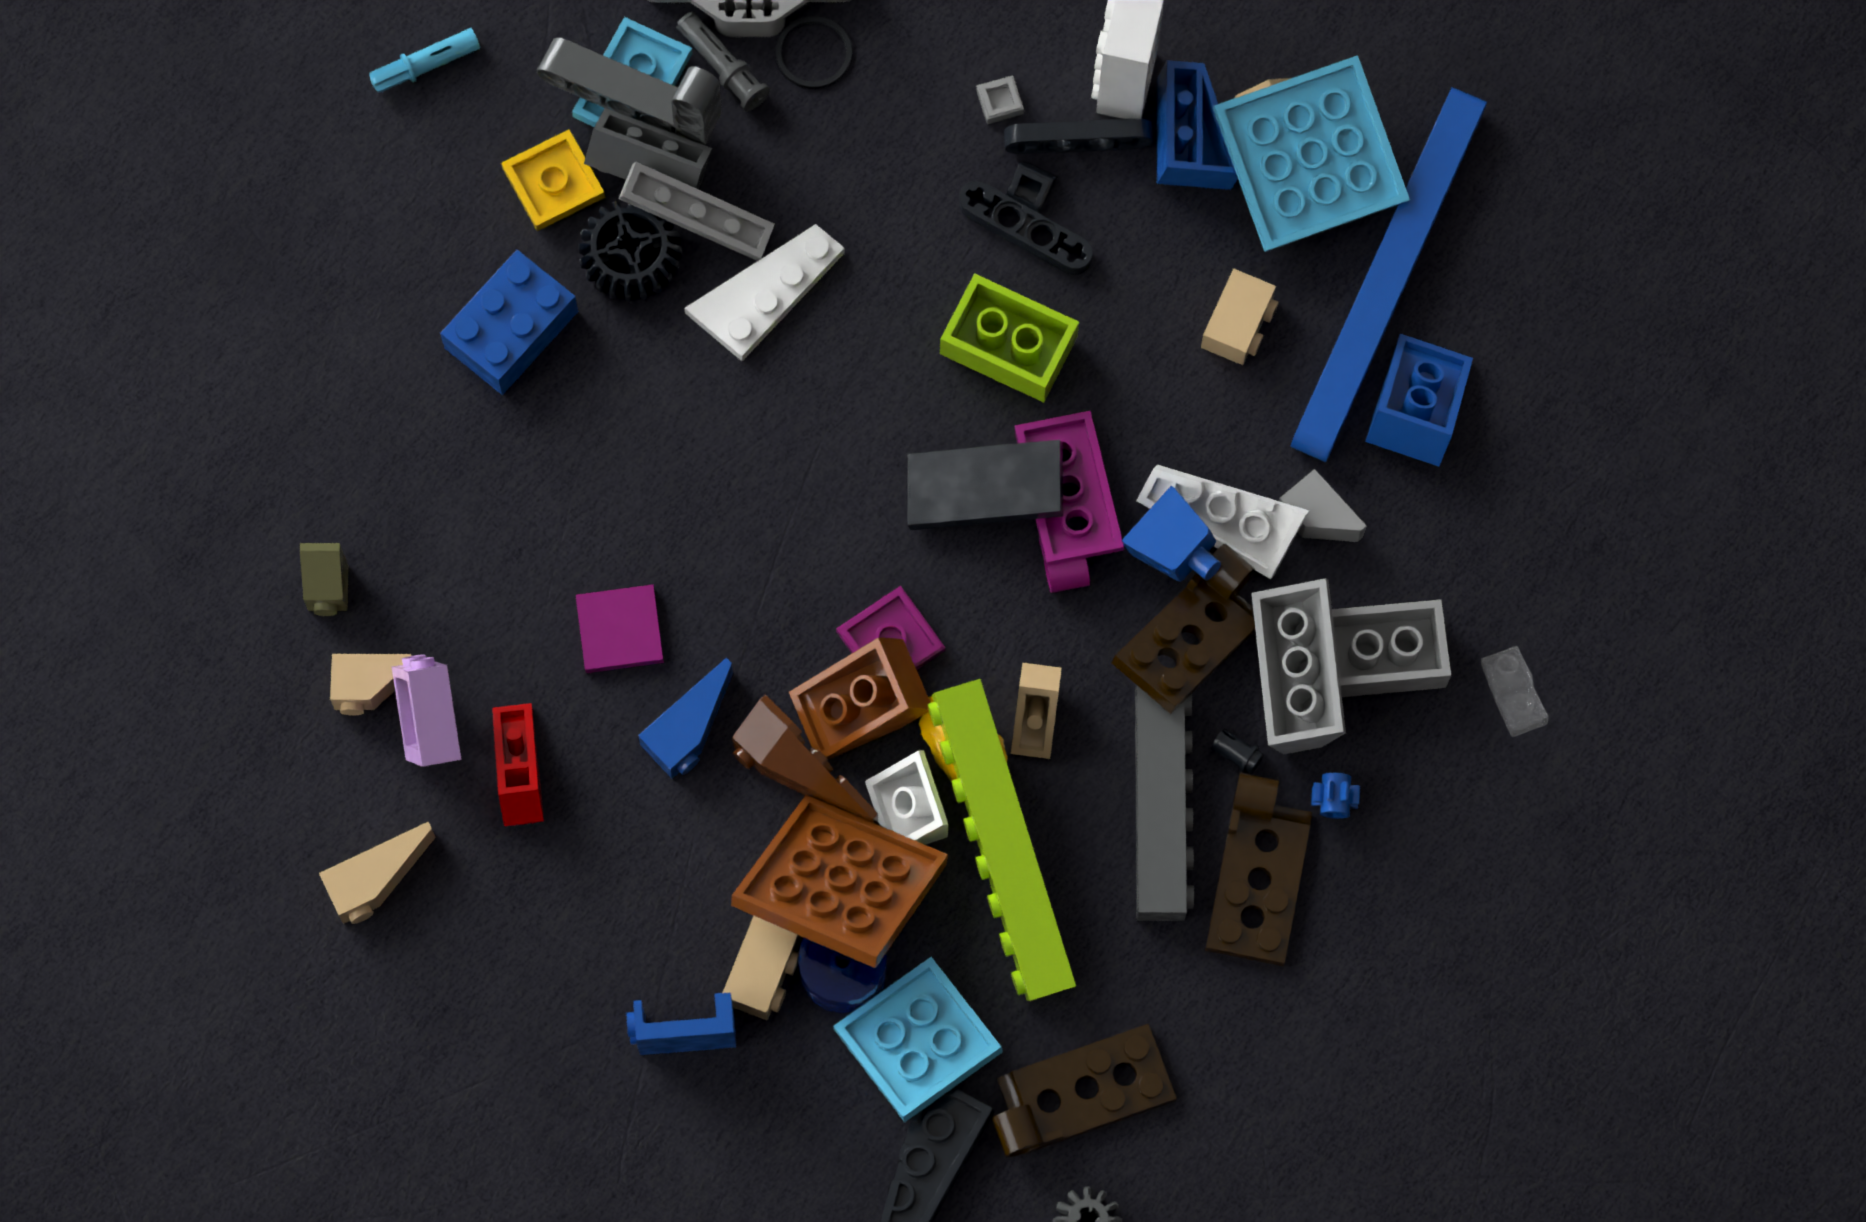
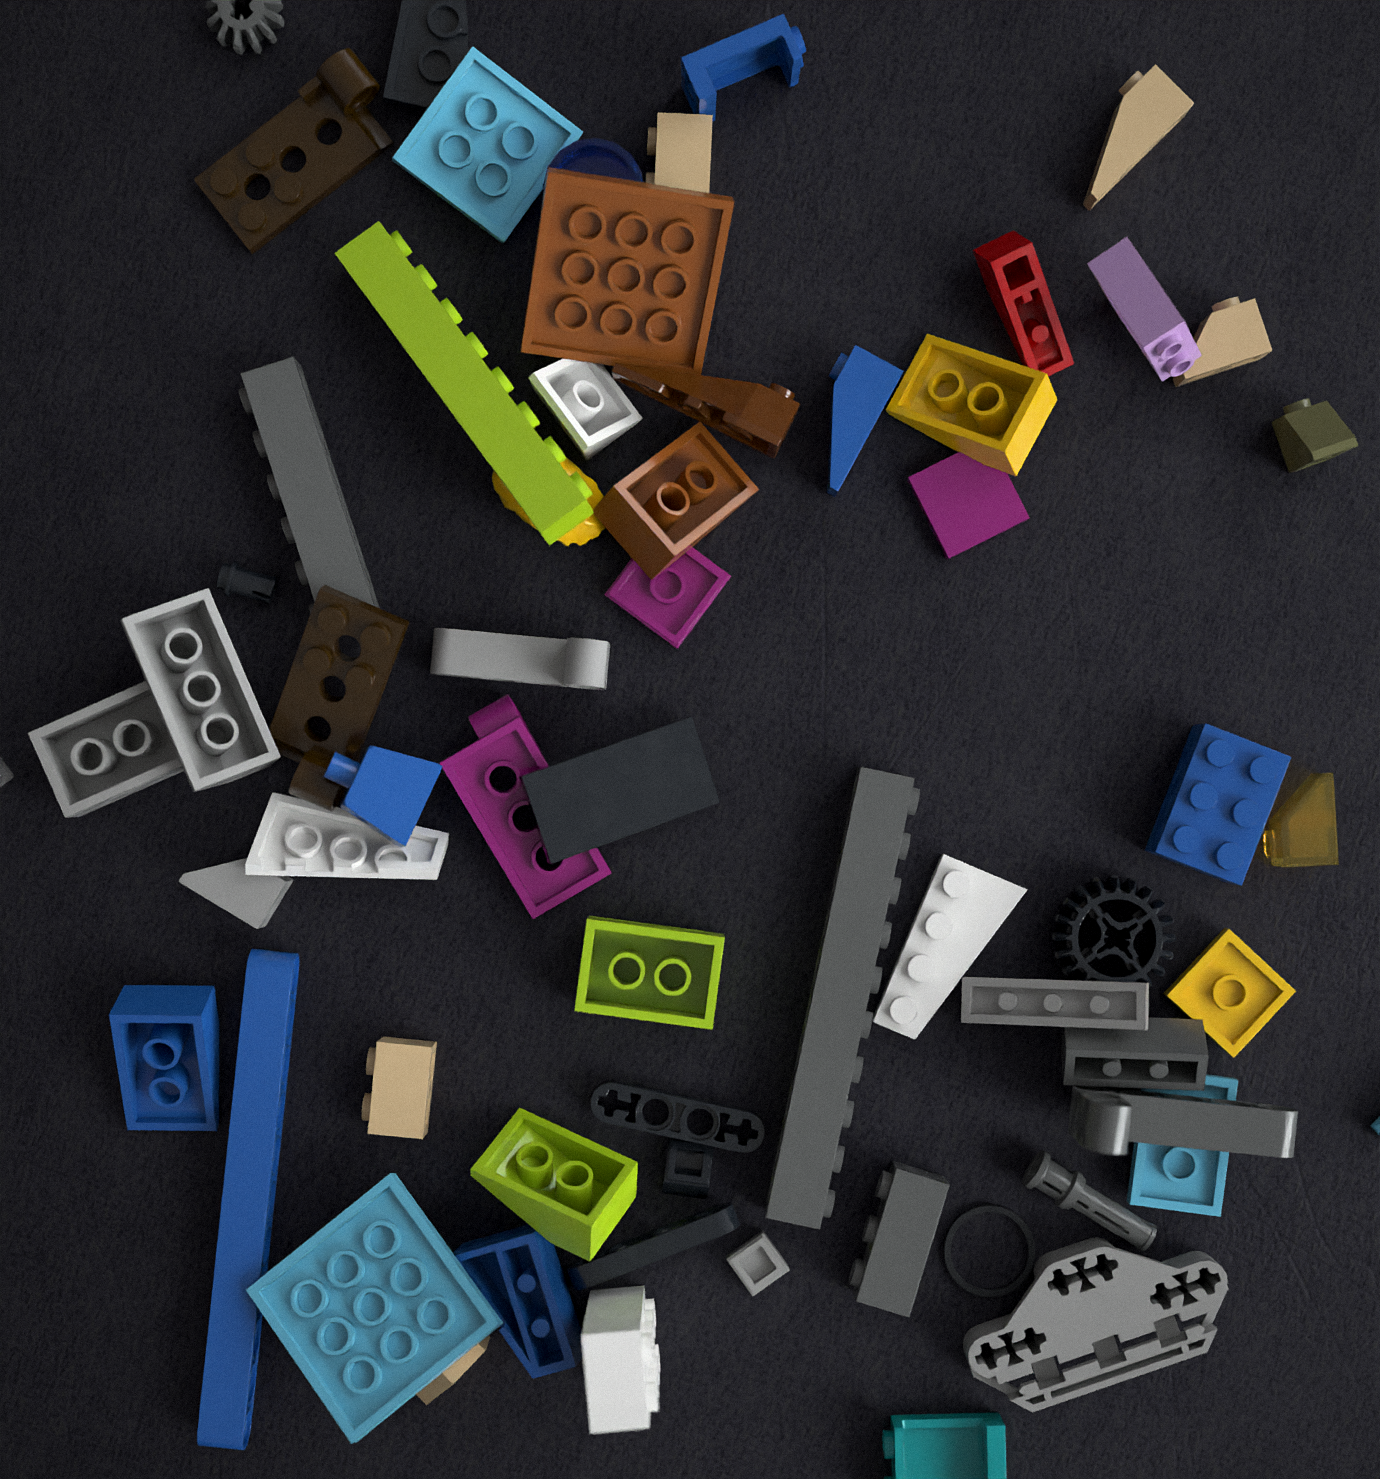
camera: 165 degrees right, 15 degrees up
tan slope [1011,663,1062,759] -> none
dark brown hinge [1205,773,1312,966] -> none
blue gear [1311,773,1360,819] -> none
none -> light grey beam [430,628,610,690]
none -> lime slope [470,1108,638,1262]
none -> dark grey brick [764,767,920,1229]
none -> dark grey brick [848,1161,949,1317]
none -> yellow slope [886,334,1057,476]
none -> clear yellow slope [1264,773,1339,868]

